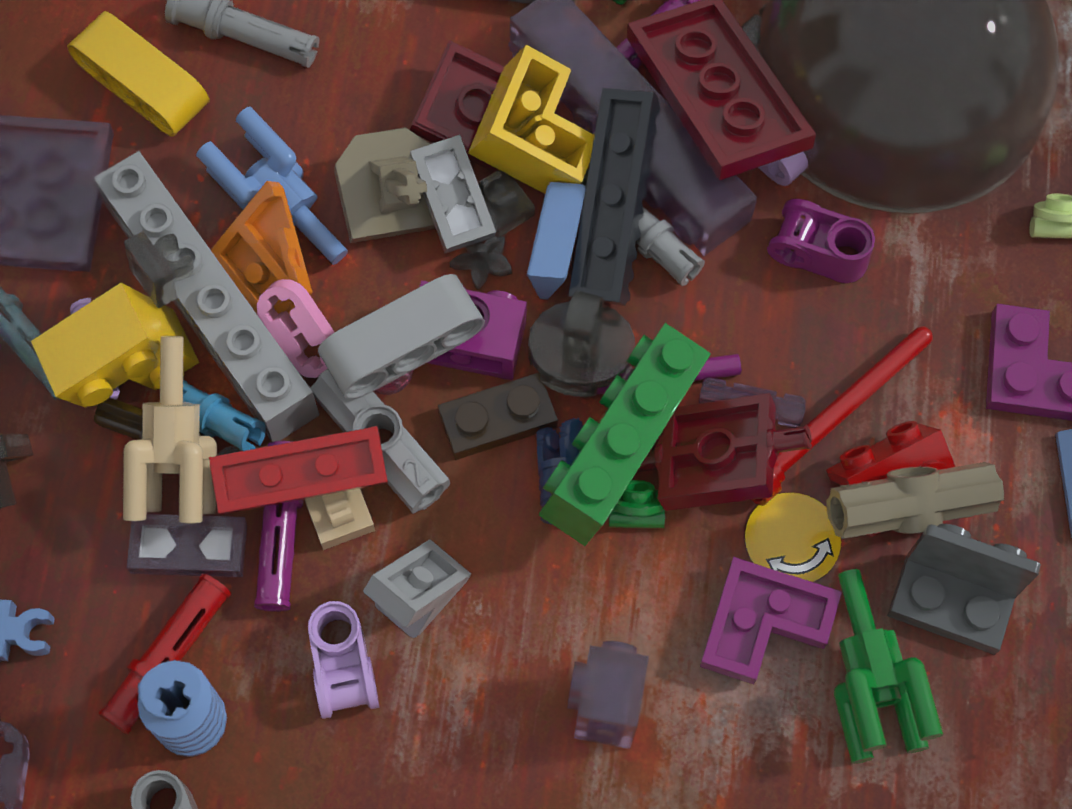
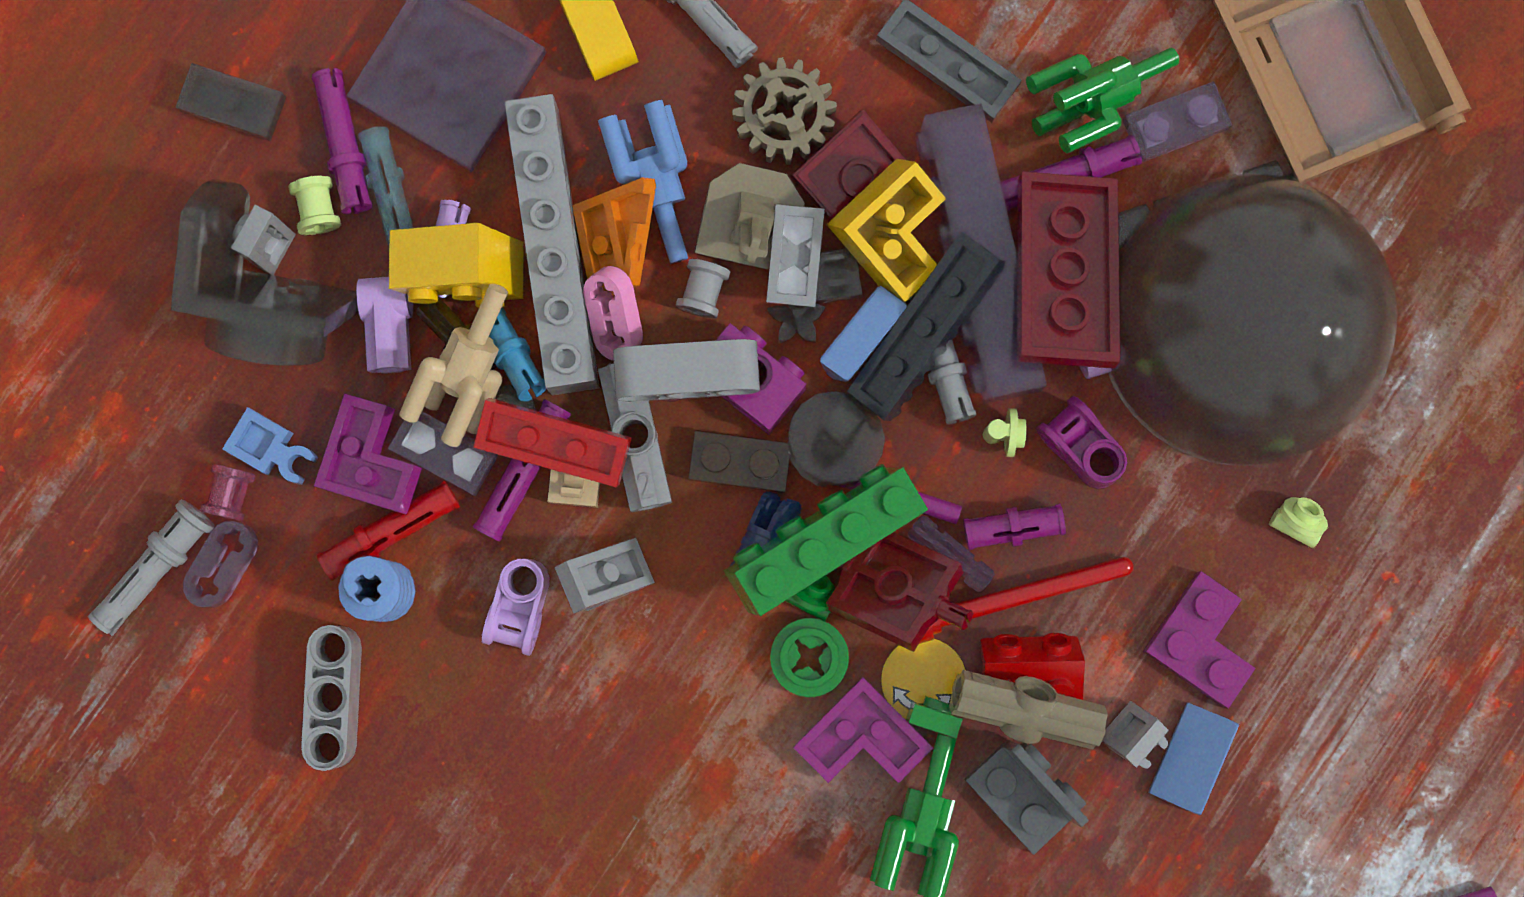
camera: 30 degrees right, 15 degrees up
clear smoke tile [124,231,194,309] -> none
clear purple brick [567,641,649,749] -> none
none -> magenta plate [314,394,422,515]
none -> lavender piece [357,277,413,373]
none -> light grey bush [676,259,730,319]
none -> dark tan gear [732,57,837,165]
none -> green gear [770,618,849,697]
none -> green plate [906,696,963,738]
none -> magenta pin [963,504,1066,550]
none -> yellowish green plate [983,408,1026,457]
none -> light grey tile [1102,701,1169,769]

